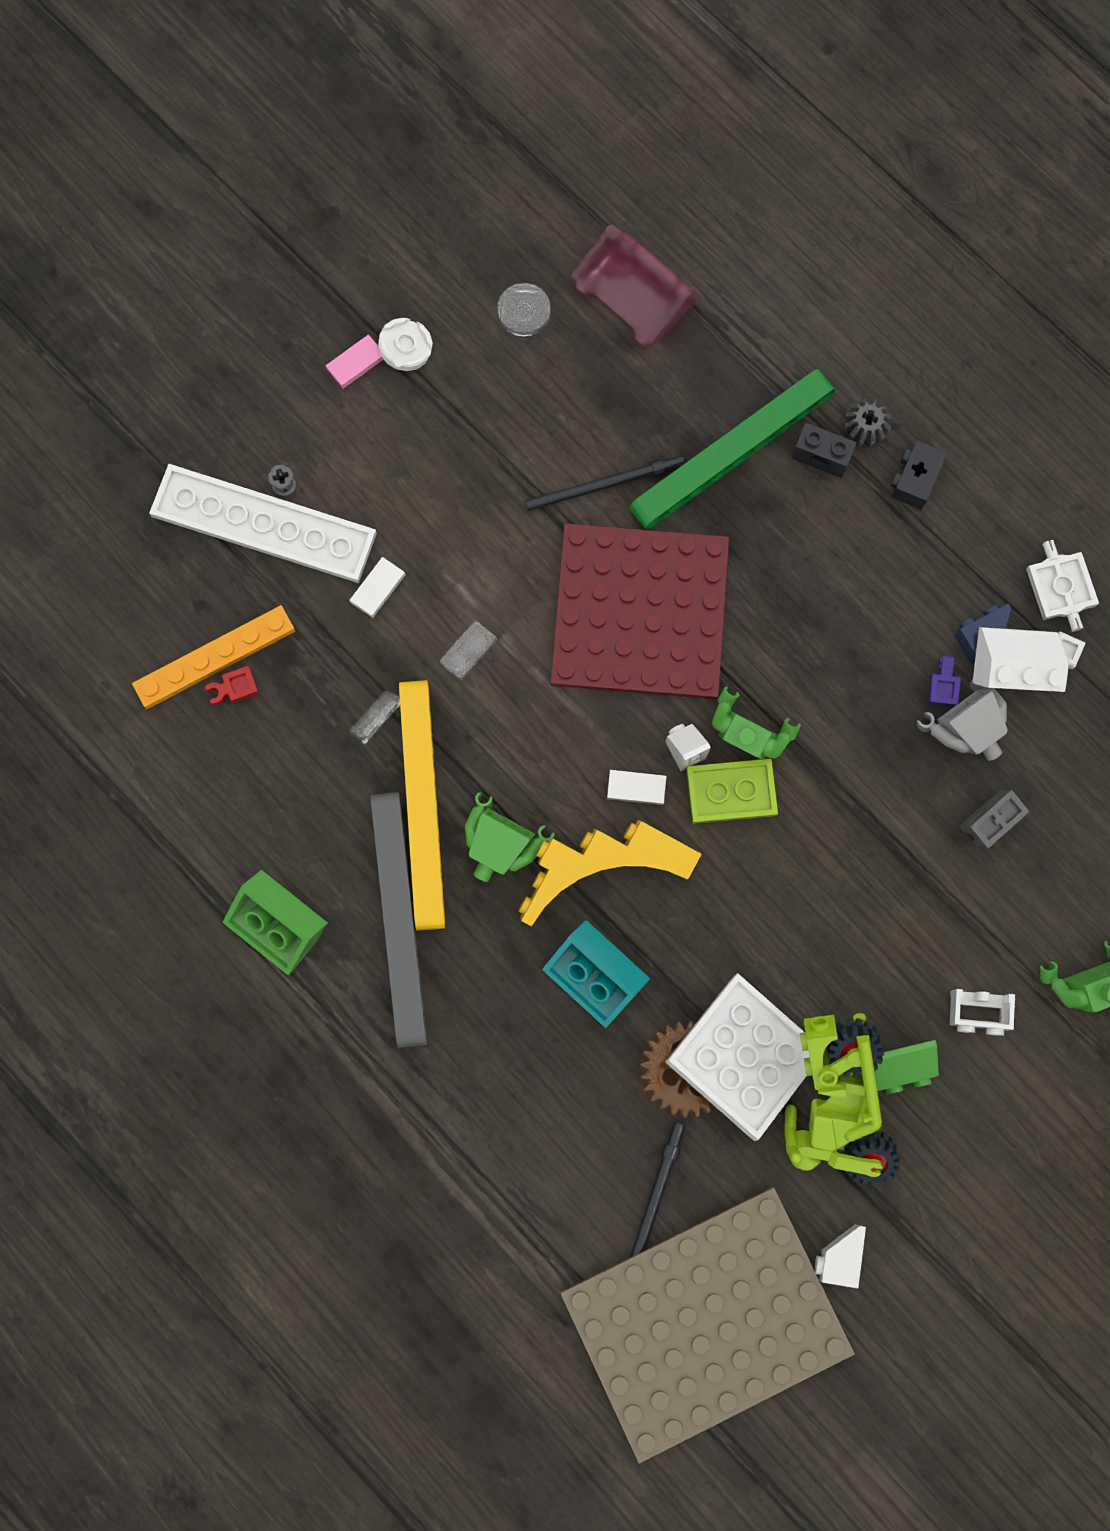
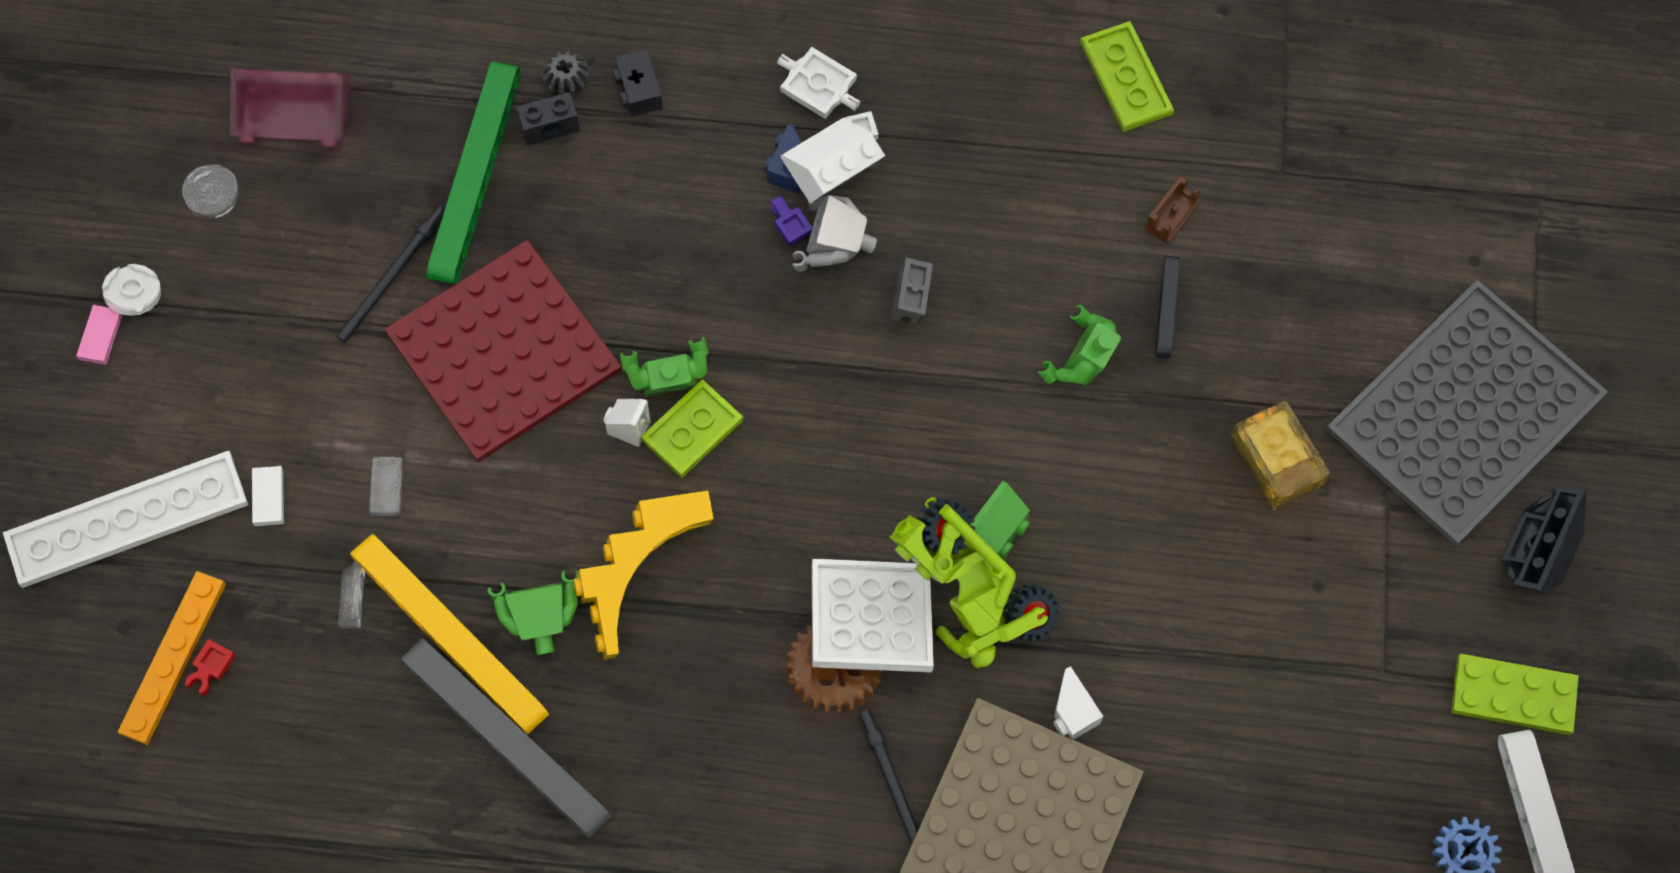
camera: 40 degrees left, 10 degrees down
bright green slope [222,870,328,976] -> none
dark grey bush [268,465,296,497] -> none
teal slope [542,920,650,1028] -> none
white tile [607,770,666,805] -> none
white window [950,989,1015,1036] -> none

